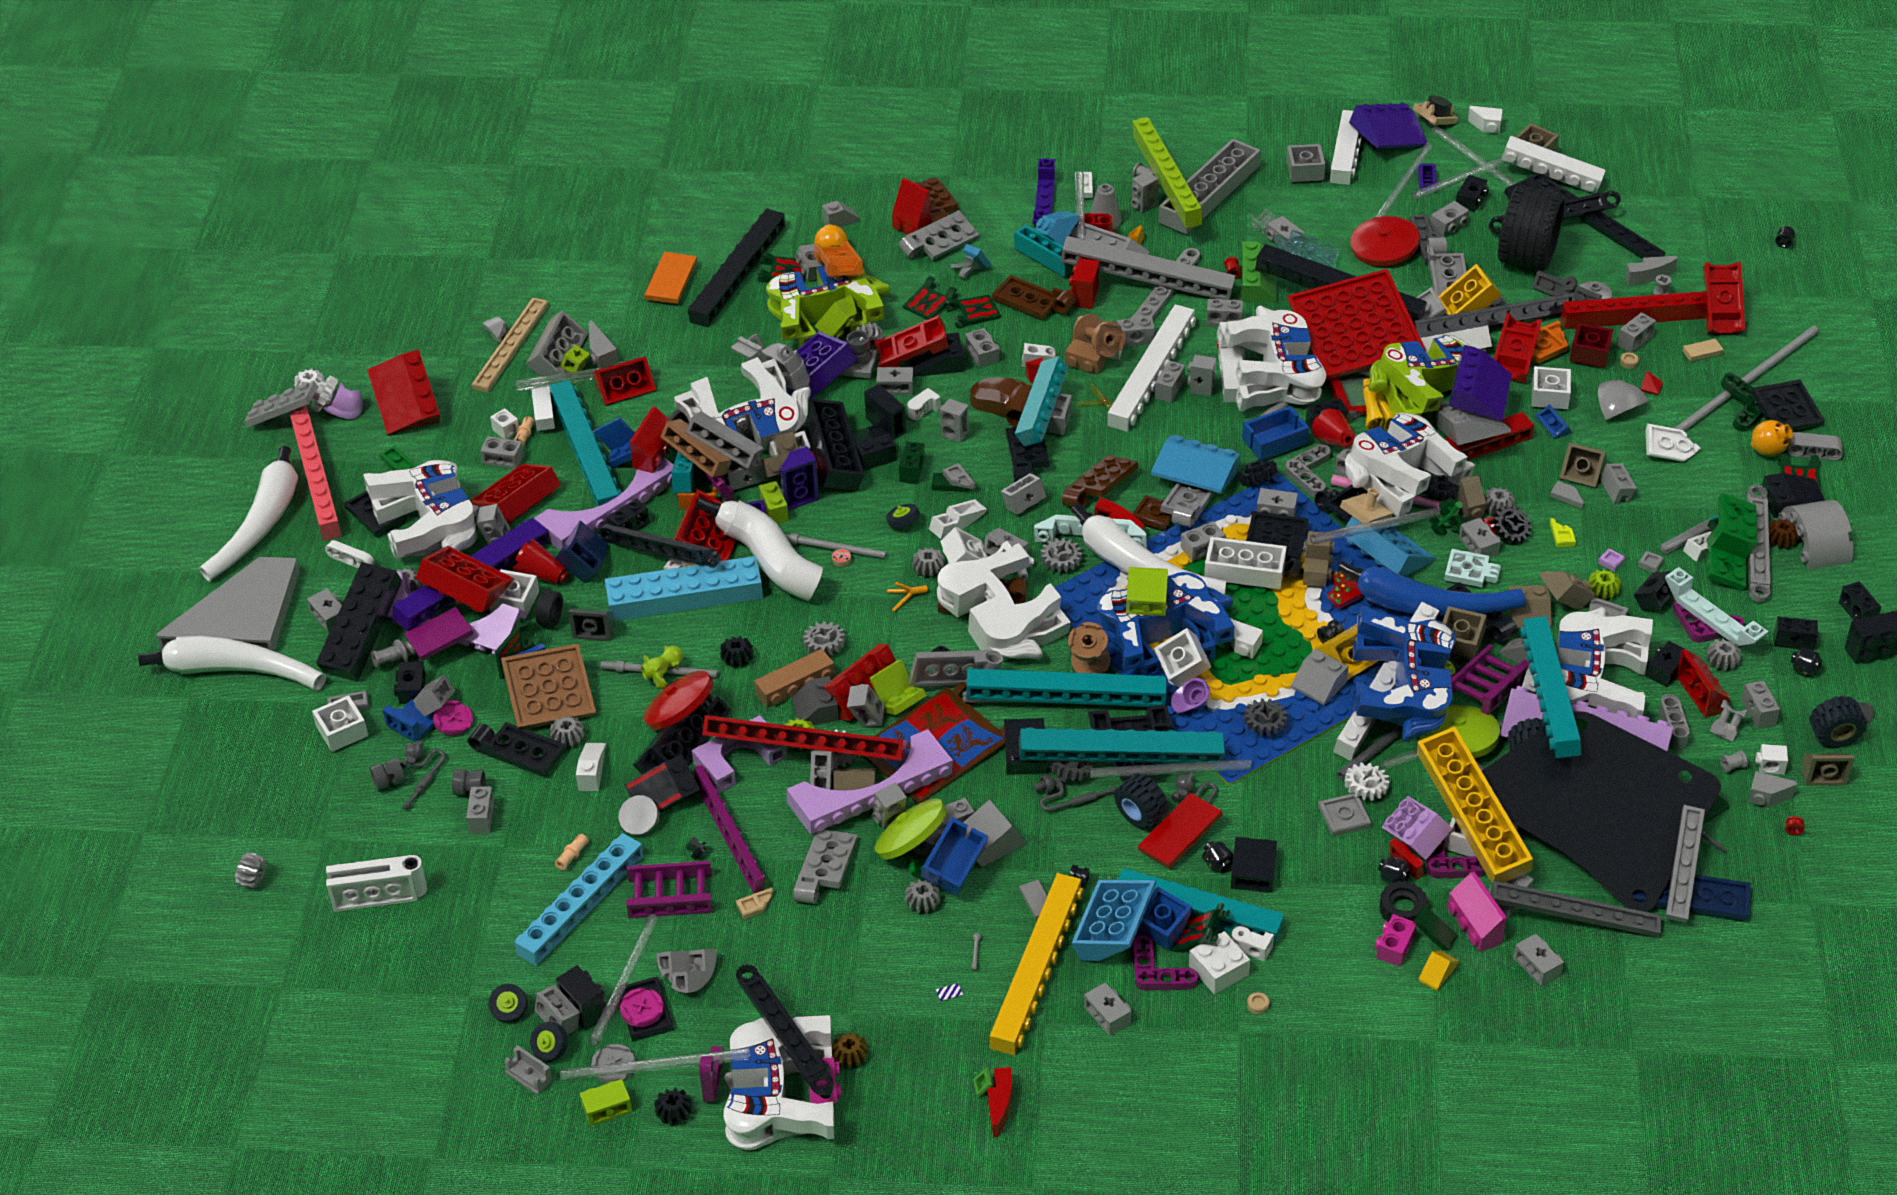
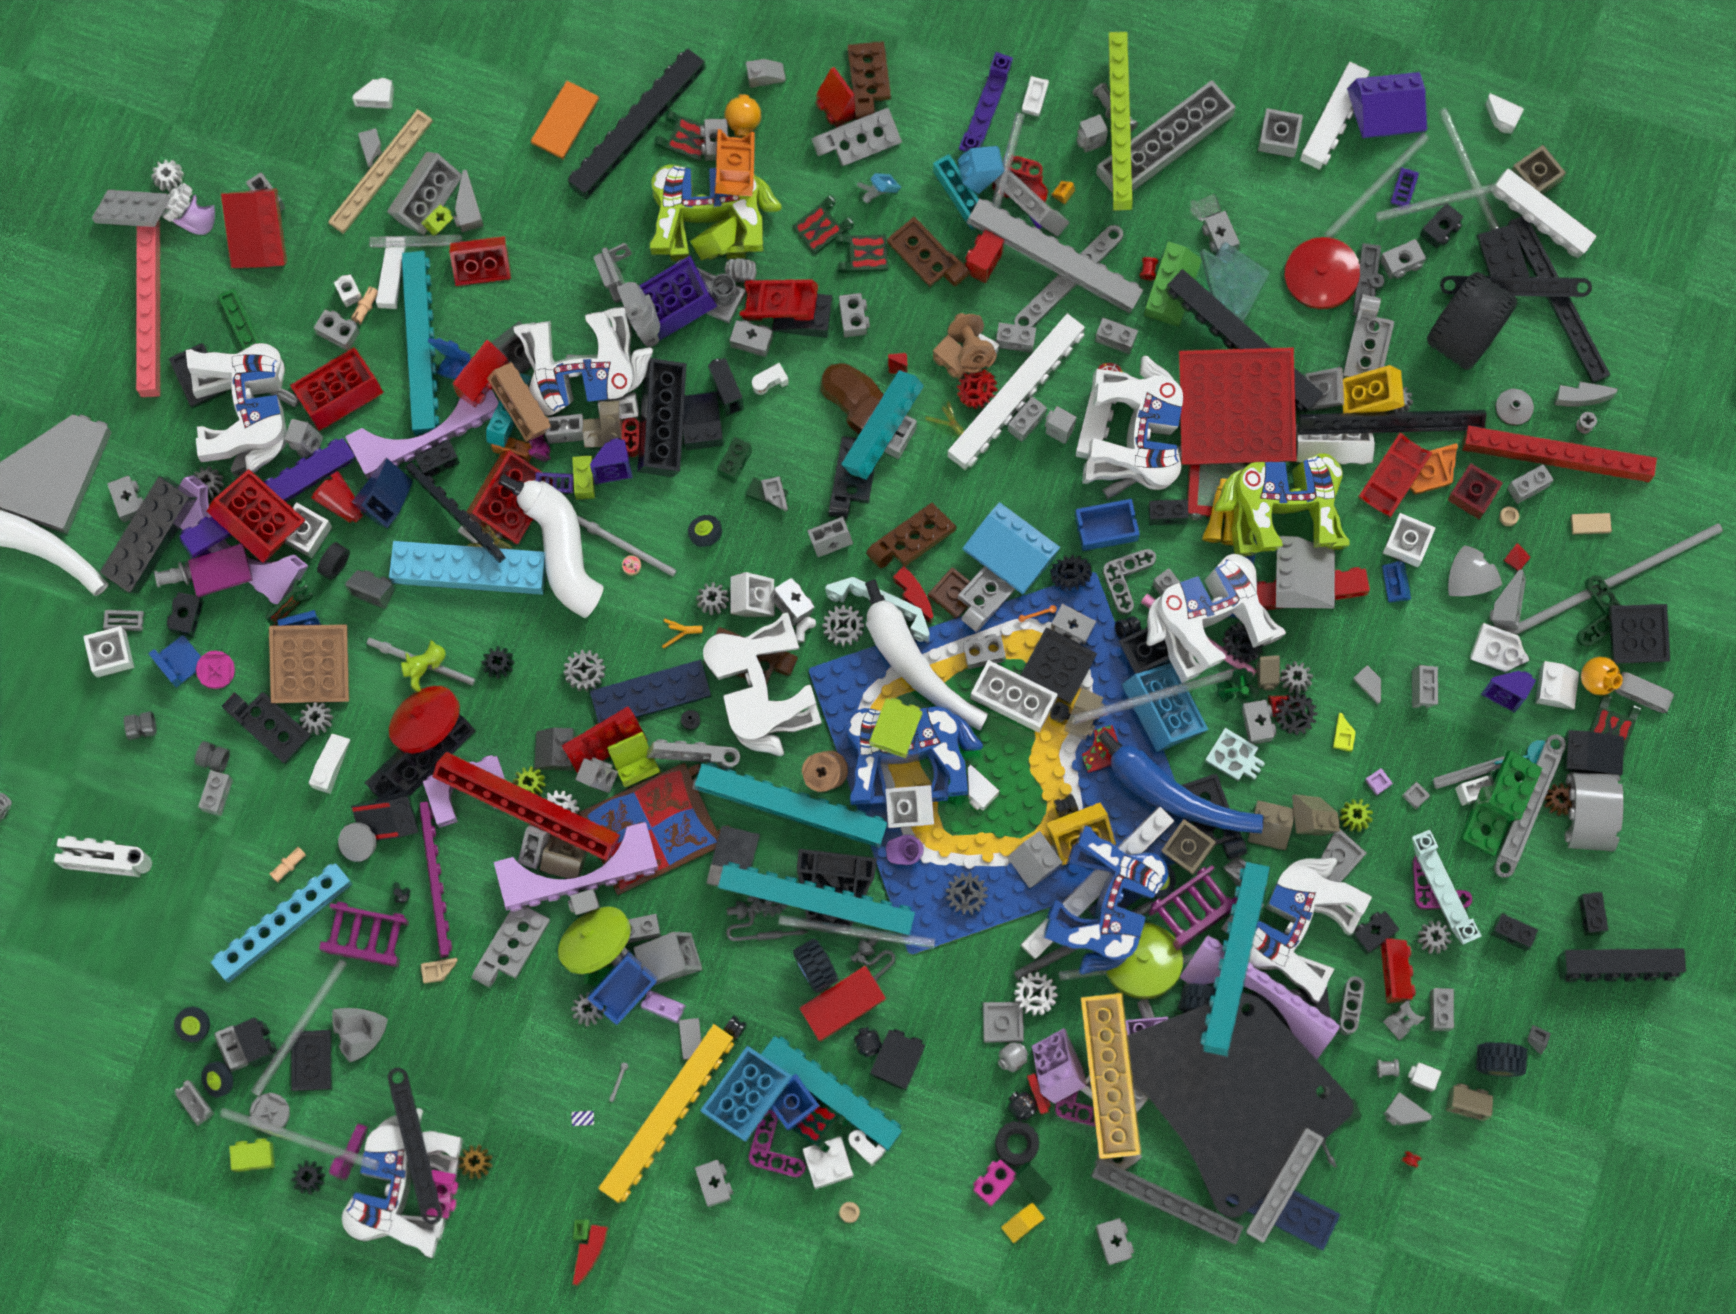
camera: 15 degrees right, 30 degrees up
white animal [199,446,298,582] -> none
white beam [325,540,375,568] -> none
dark grey piece [400,740,446,810] -> none
light grey brick [413,675,455,717] -> none
dark pink tile [620,988,664,1027] -> none
light grey brick [686,411,763,469] -> none
medium nougat brick [754,649,835,708] -> none
white slope [929,499,987,539] -> none
light grey brick [939,399,969,443] -> none
white leg [1022,343,1056,367] -> none
light grey cone [1090,183,1122,230] -> none
red cone [1312,408,1355,448] -> none
tan tile [1340,488,1393,527] -> none
tan piece [1413,95,1458,126] -> none
dark pink slope [1447,872,1507,952] -> none
dark purple slope [1449,345,1512,422] -> none
dark grey hinge [1532,270,1602,301] -> none
dark tan slope [1559,442,1607,487] -> none
black brick [1633,571,1672,610] -> none
red piece [1703,262,1745,334] -> none
black head [1790,647,1823,676] -> none
none -> white slope [353,78,394,109]
none -> dark blue plate [590,659,711,723]
none -> lavender hinge [641,990,686,1024]
none -> red gear [957,369,998,409]
none -> light grey head [998,1042,1028,1072]
none -> orange hinge [1018,605,1057,622]
none -> dark purple slope [1481,671,1536,713]
none -> light grey slope [1490,570,1526,630]
none -> white slope [1536,661,1579,710]

